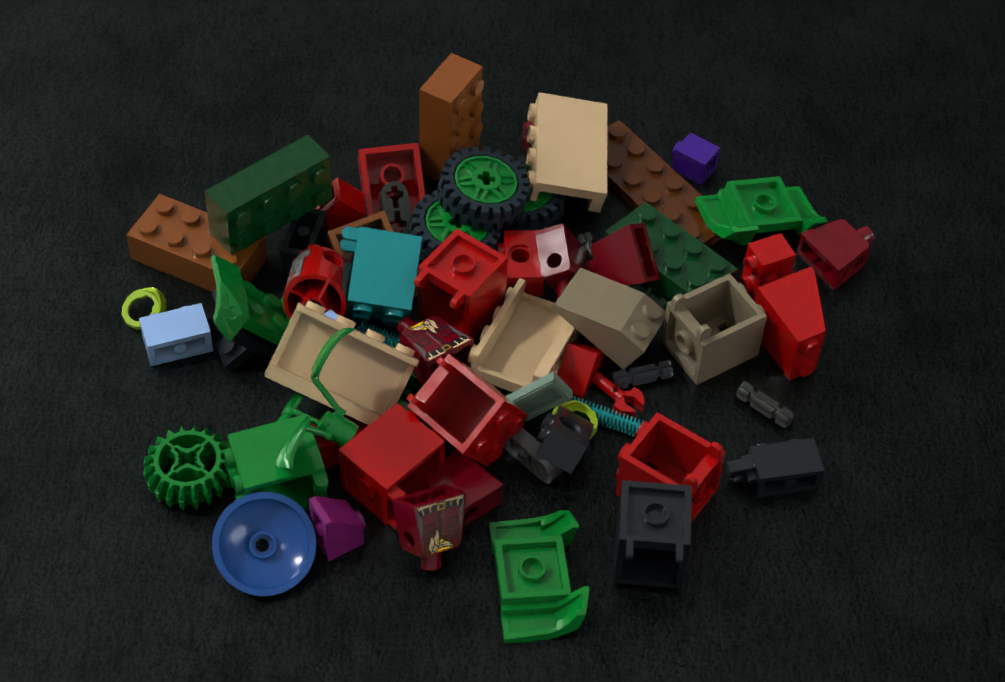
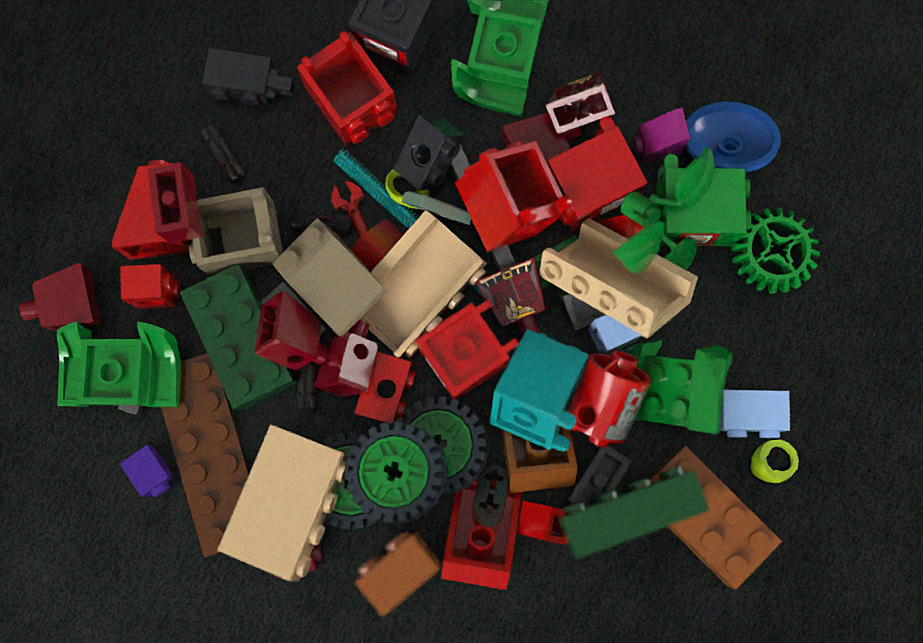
camera: 155 degrees left, 30 degrees up
none -> dark red brick [148,162,202,243]

